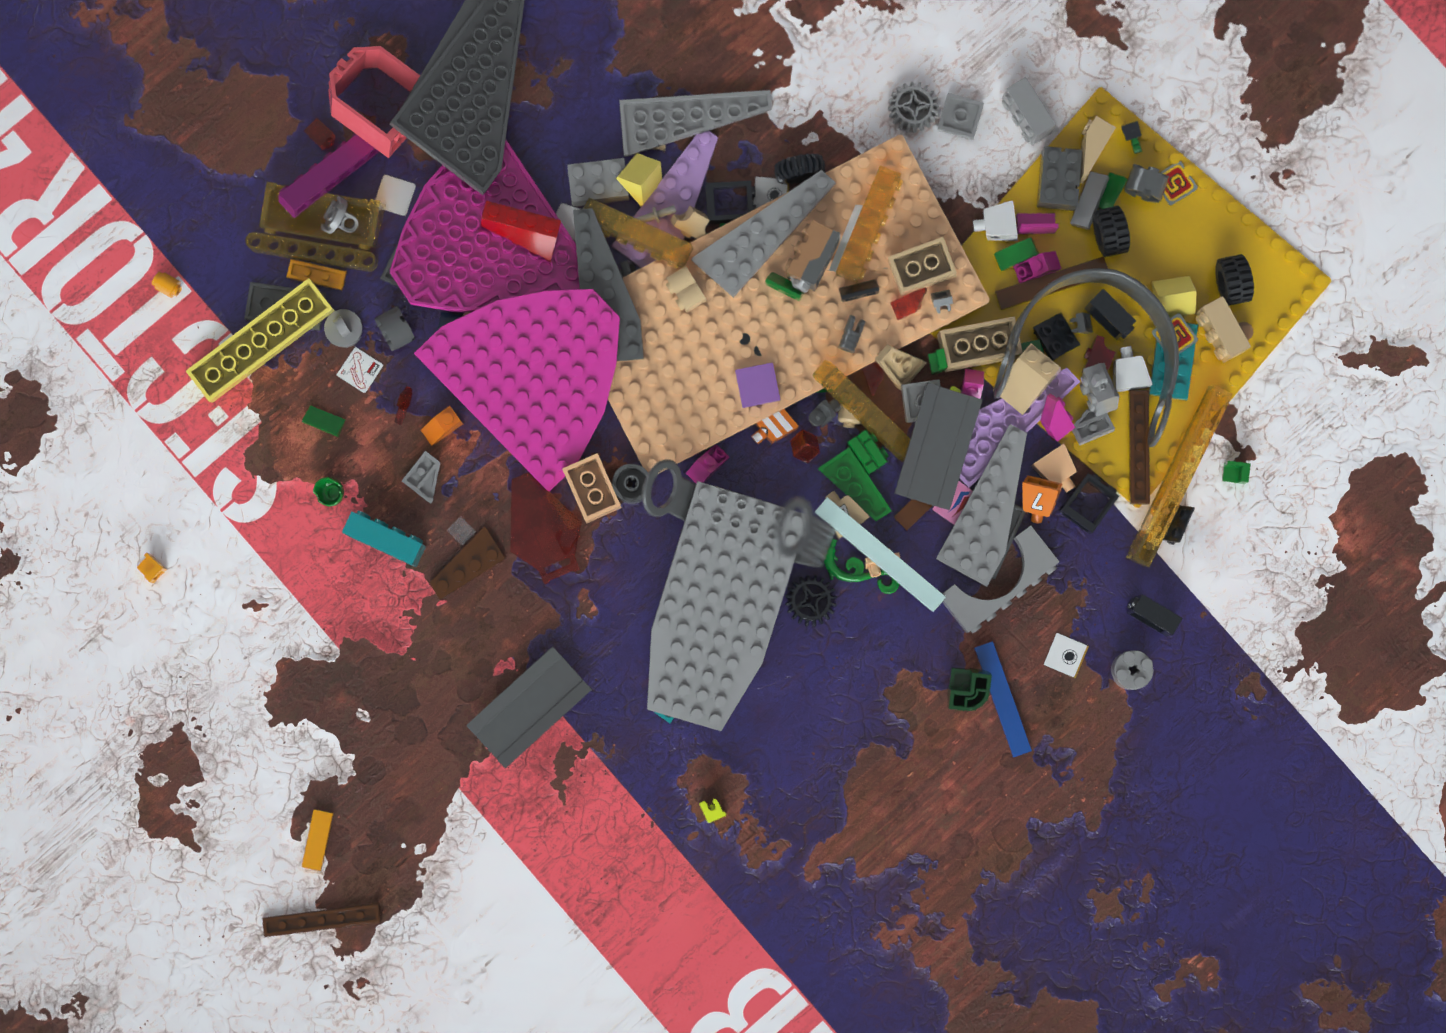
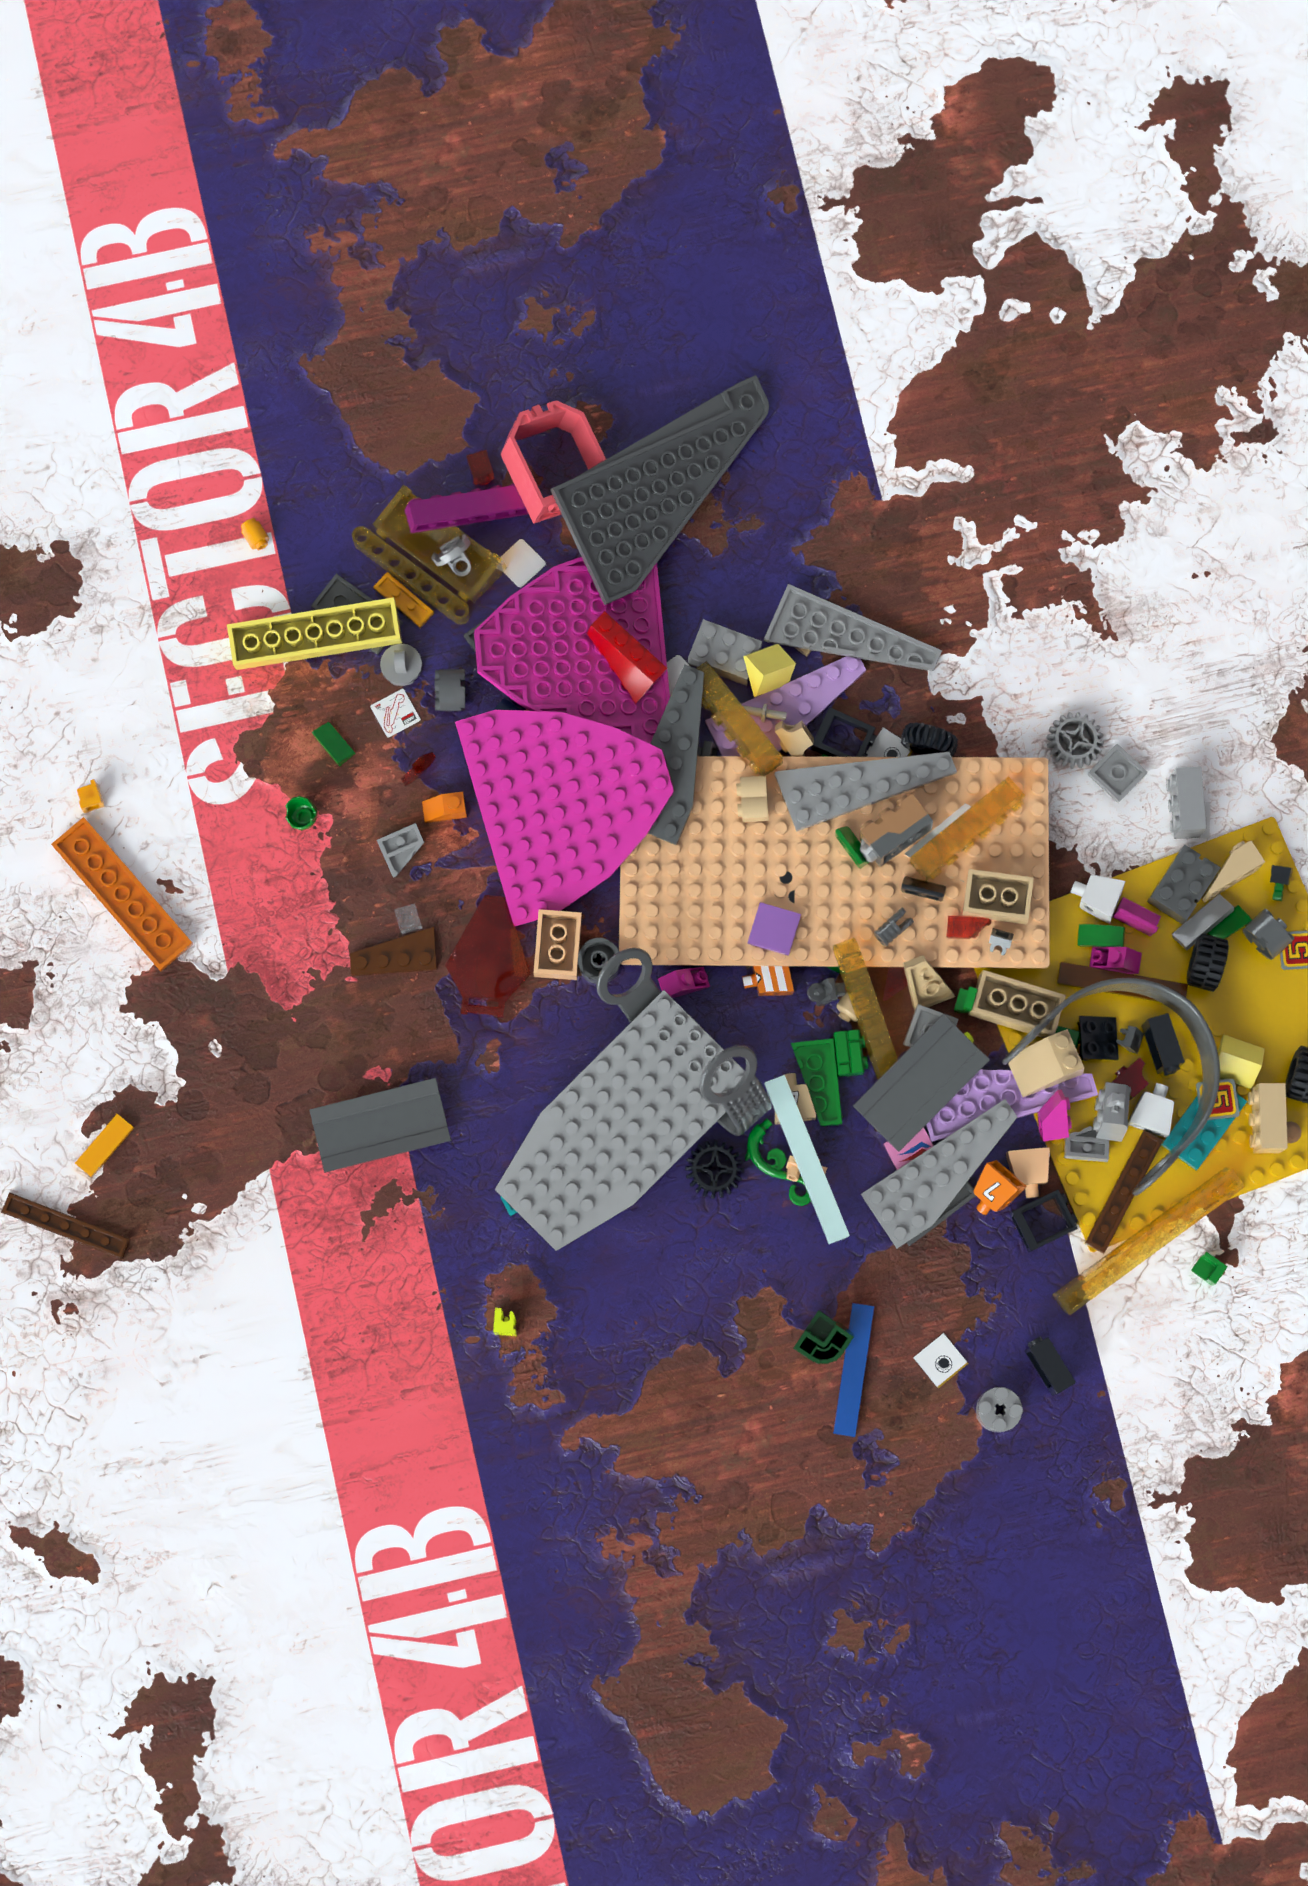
camera: 30 degrees right, 5 degrees down
teal brick [342,510,426,568] -> none
clear red panel [790,429,820,464] -> none
reddish brown slope [893,499,933,531] -> none
light grey arch [942,526,1059,634] -> none
dark pink slope [961,369,984,399] -> none
black hinge [1158,504,1195,545] -> none
none -> orange plate [51,817,193,972]

